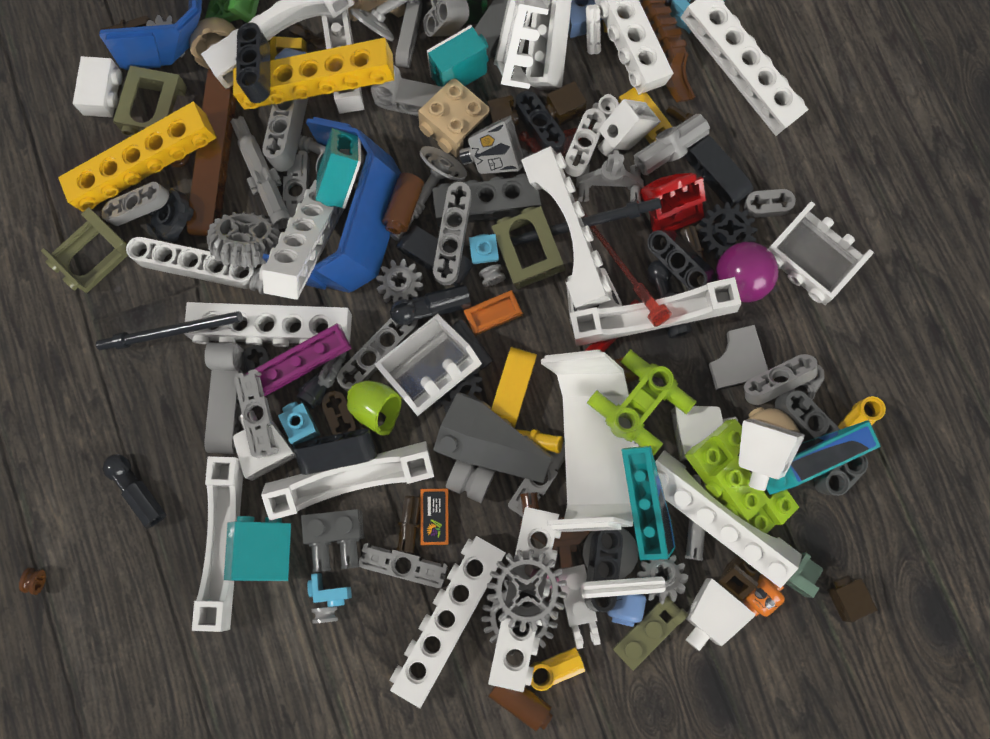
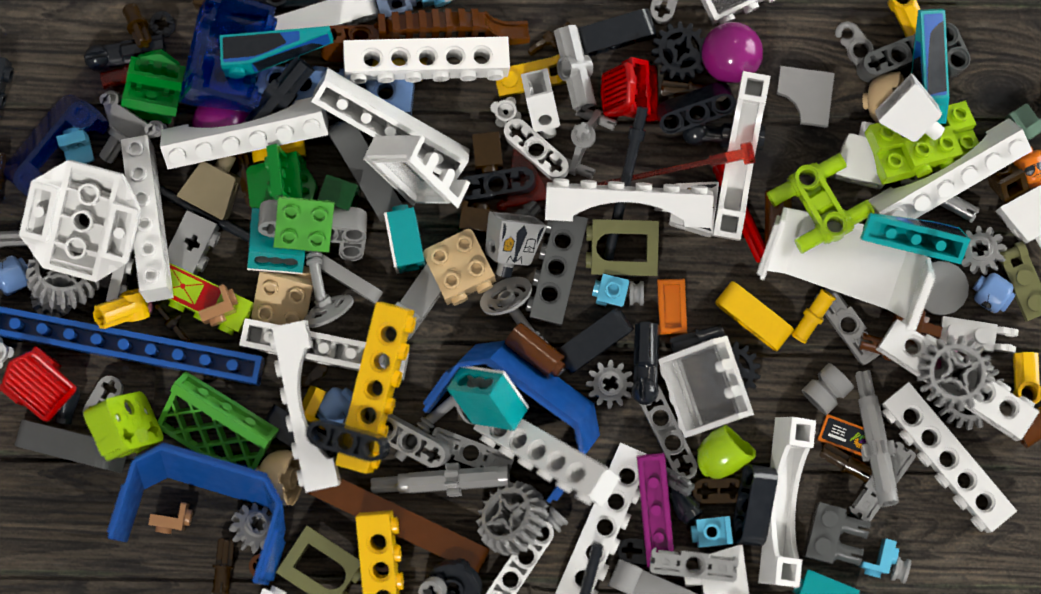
camera: 70 degrees left, 5 degrees up
light grey beam [433,182,472,285] -> none
dark grey wedge [433,392,552,483] -> none
white axle [581,576,666,598] -> none
black beam [584,530,623,612] -> none
white axle [586,4,601,55] -> none
light grey beam [744,354,818,405] -> none
none -> light grey piece [855,370,899,507]

